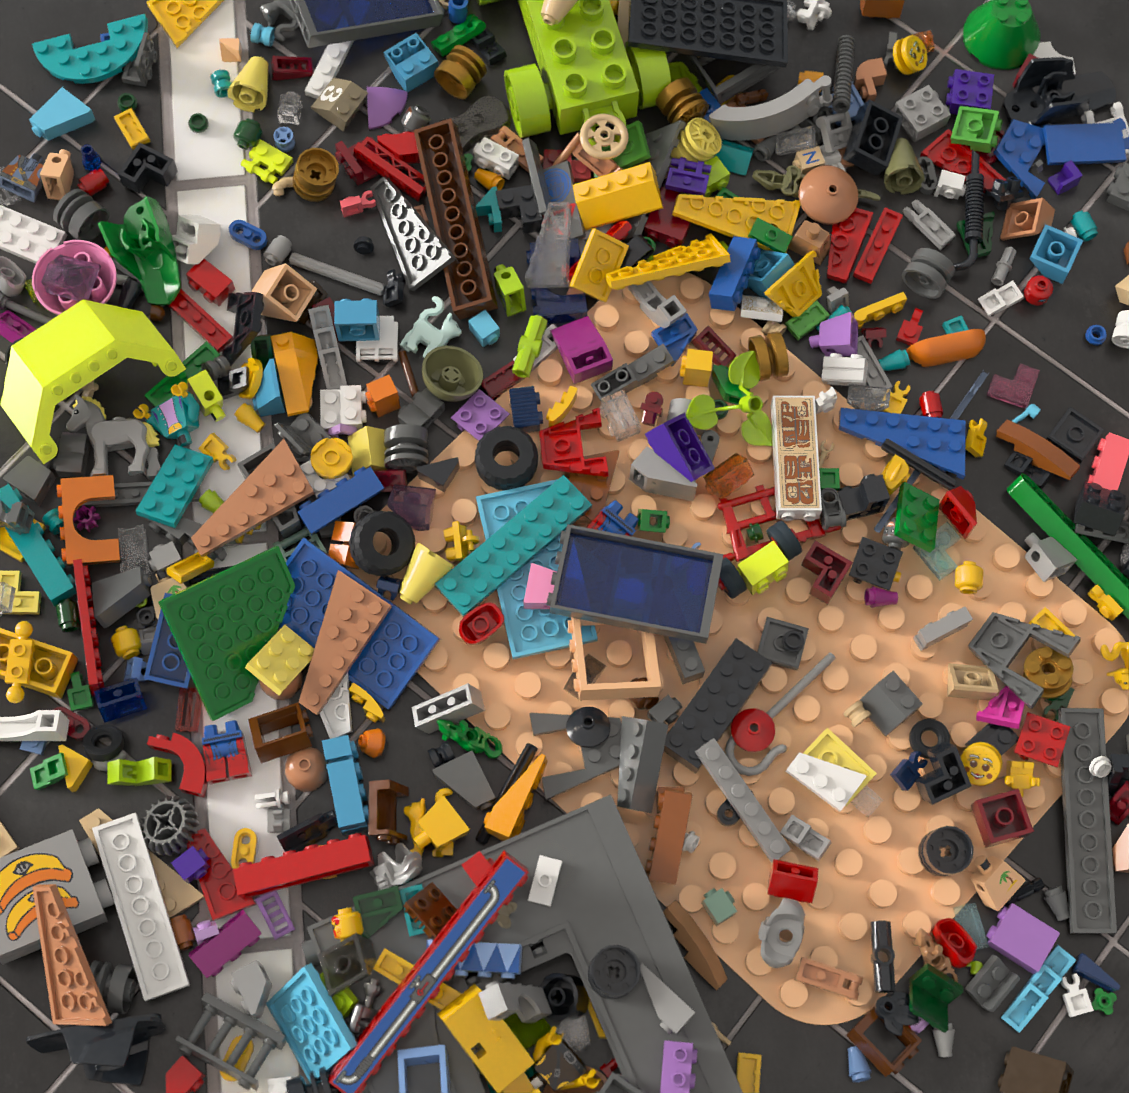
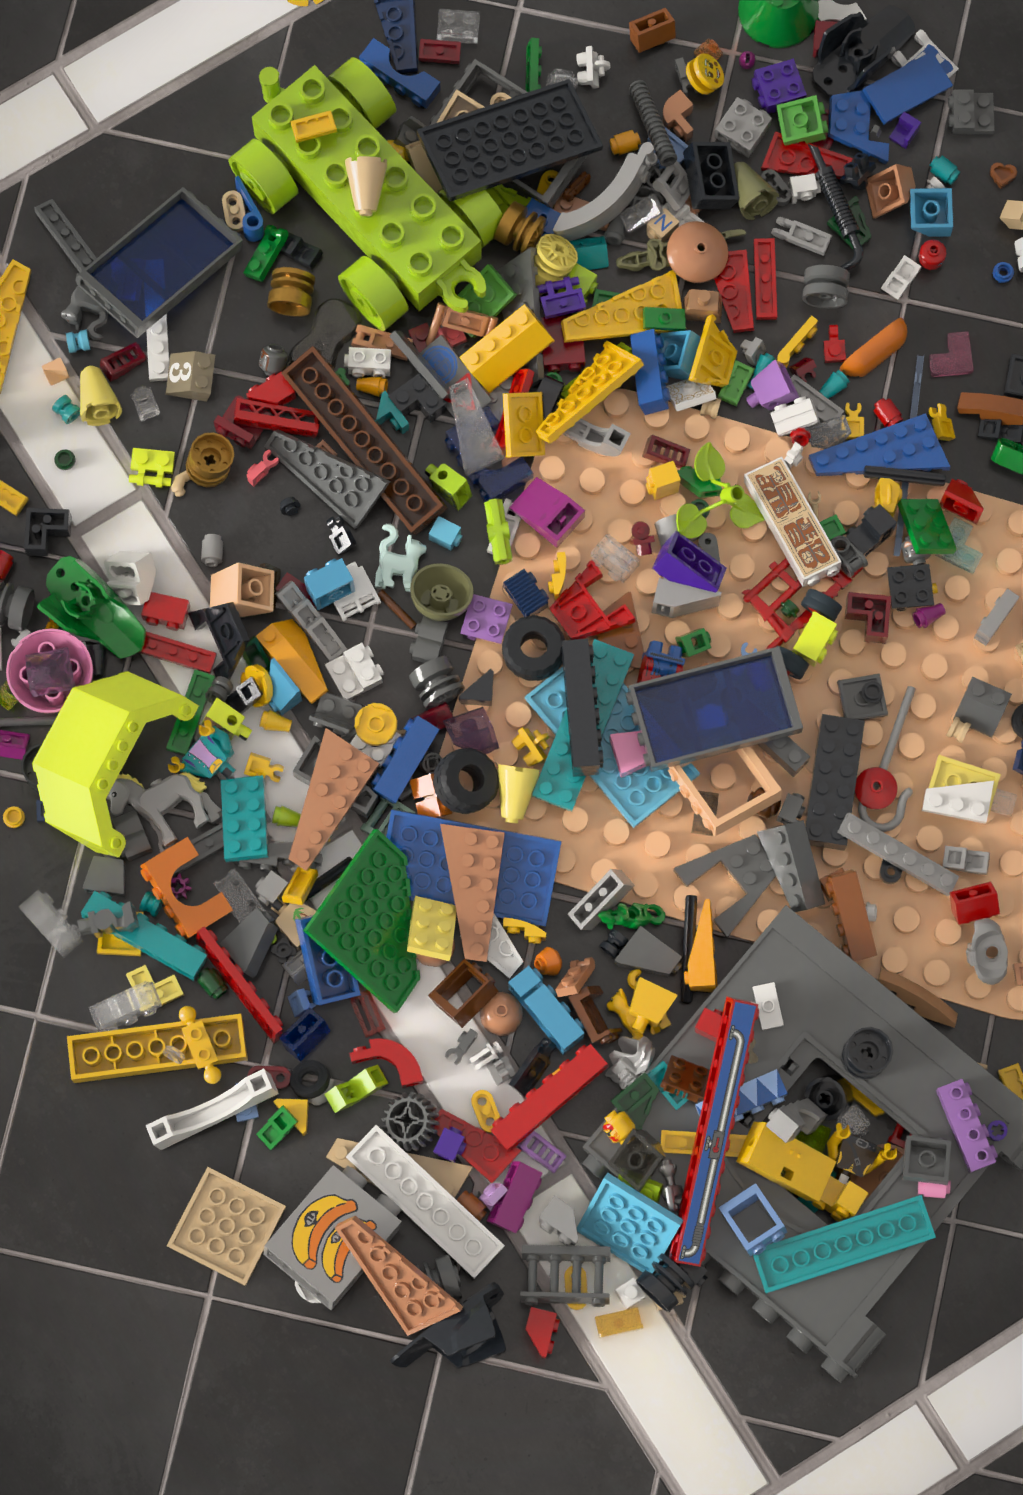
camera: 25 degrees left, 5 degrees up
green plate [67,672,94,712] -> none
yellow head [111,626,142,660] -> none
reddish brown hinge [150,304,165,321] -> none
hips [202,720,252,785] -> none
blue plate [229,220,267,250] -> none
dark green head [233,118,263,150] -> none
medium blue wheel [273,127,295,152] -> none
light grey axle [289,252,385,295] -> none
lavender tile [328,423,357,438] -> none
light yellow slope [347,426,387,476] -> none
orange piece [365,375,401,418] -> none
medium lavender brick [367,87,407,130] -> none
dark blue tile [376,576,403,601] -> none
dark azure slope [383,33,439,93] -> none
red piece [459,602,504,645] -> none
dark red plate [480,360,525,400] -> none
black dish [566,707,611,748] -> none
tan plate [580,114,629,160] -> none
dark grey slope [591,344,675,402] -> none
light grey slope [640,963,696,1035] -> none
blue wing [651,313,698,367] -> none
sand green brick [701,888,737,926] -> none
clear orange brick [703,453,755,499] -> none
pearl gold wheel [748,331,789,381] -> none
teal tile [942,315,969,334] -> none
yellow head [955,561,984,595] -> none
light grey axle [991,247,1017,286] -> none
medium azure hand [1012,404,1041,424] -> none
none -> dark grey plate [445,1028,478,1065]
none -> nougat plate [555,957,595,997]
none -> black brick [562,639,604,777]
none -> magenta hinge [739,51,756,69]
none -> red plate [790,427,811,447]

